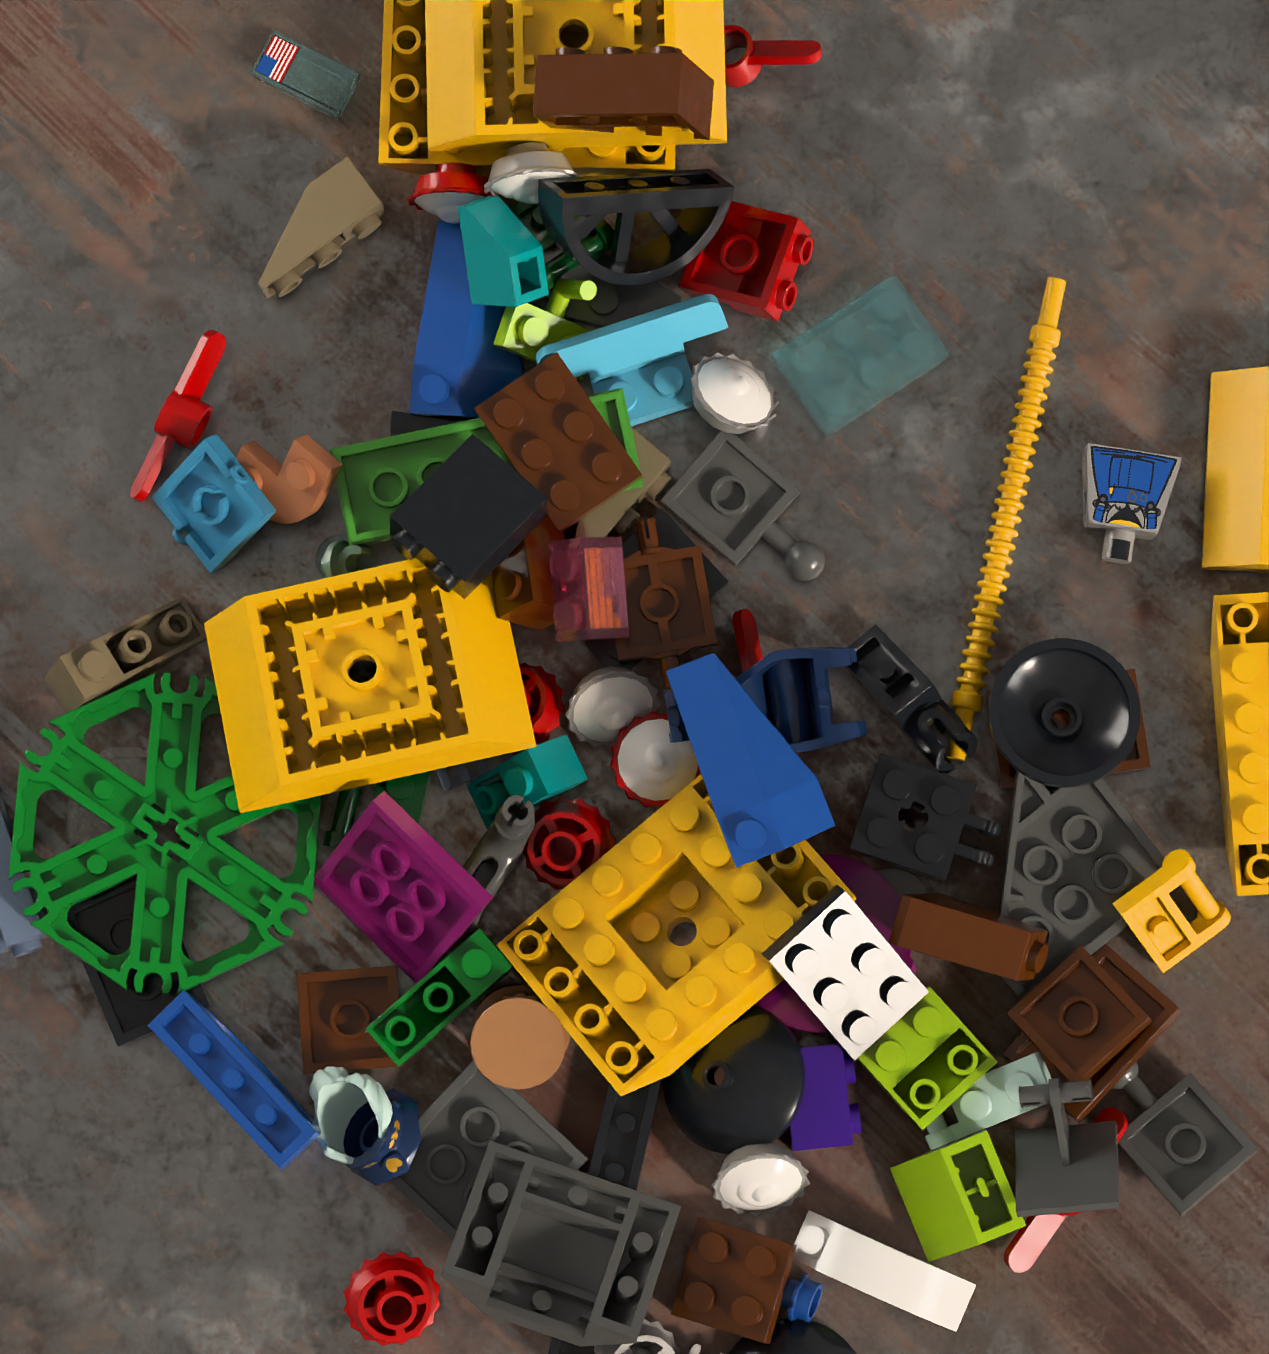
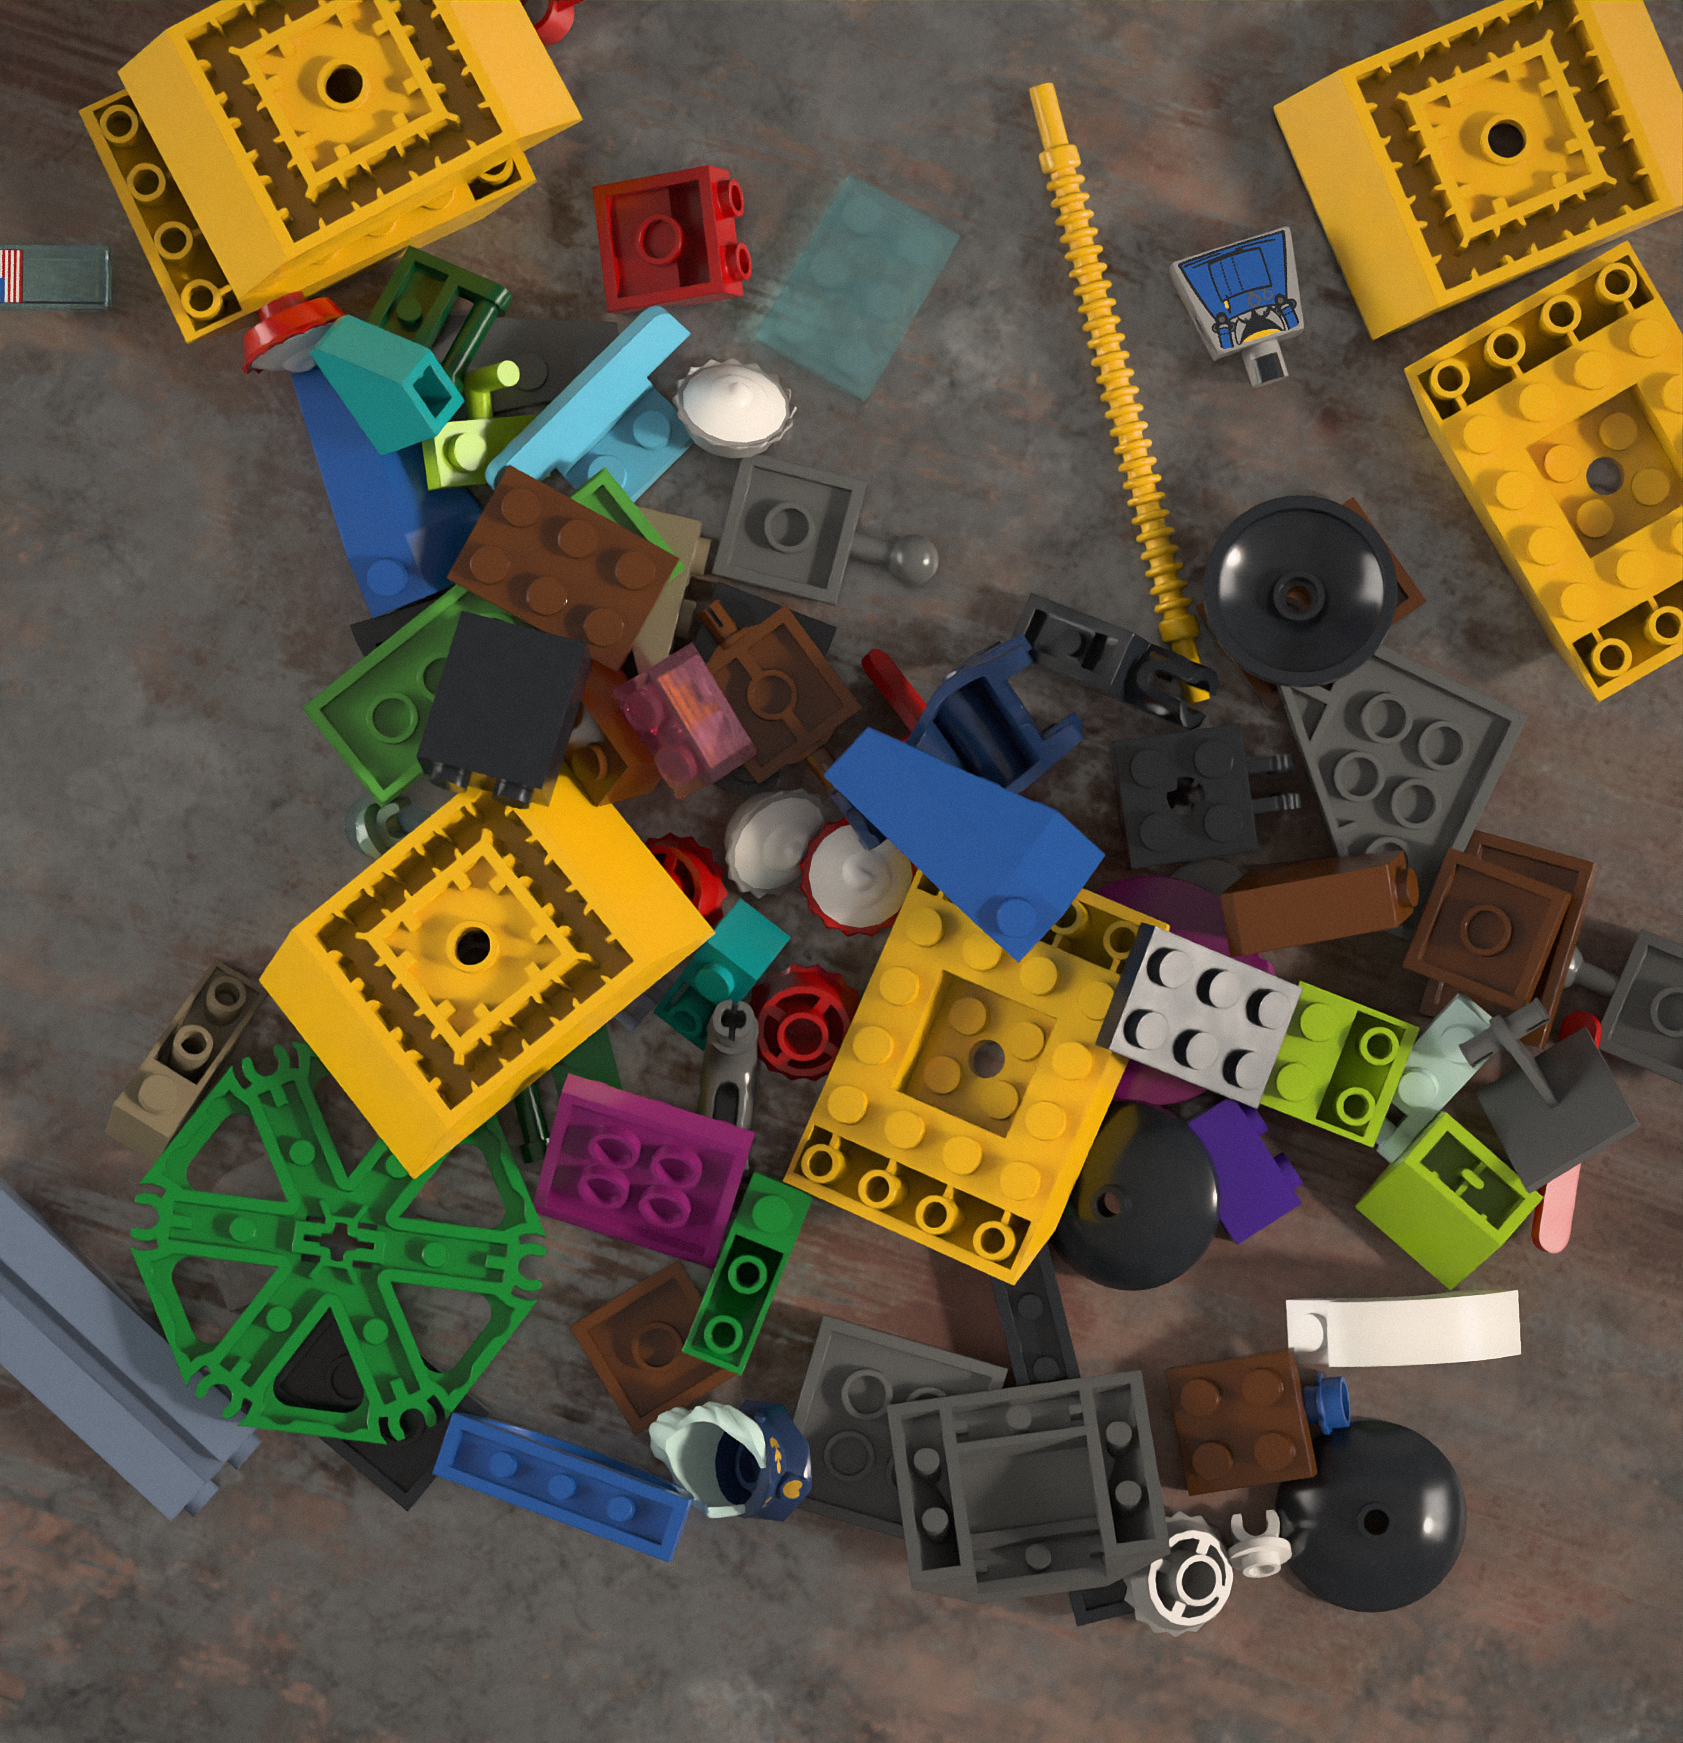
camera: 30 degrees left, 5 degrees up
red piece [130,330,226,502] -> none
dark azure plate [152,434,277,574] -> none
nougat plate [236,434,343,524] -> none
dark tan slope [258,156,386,299] -> none
red piece [343,1251,440,1346] -> none
medium nougat hat [470,983,570,1090] -> none
light grey piece [484,142,580,204] -> none
reddish brown wedge [532,46,714,140] -> none
black window [538,169,735,285] -> none
white piece [712,1143,810,1216] -> none
yellow plate [1112,849,1231,973] -> none

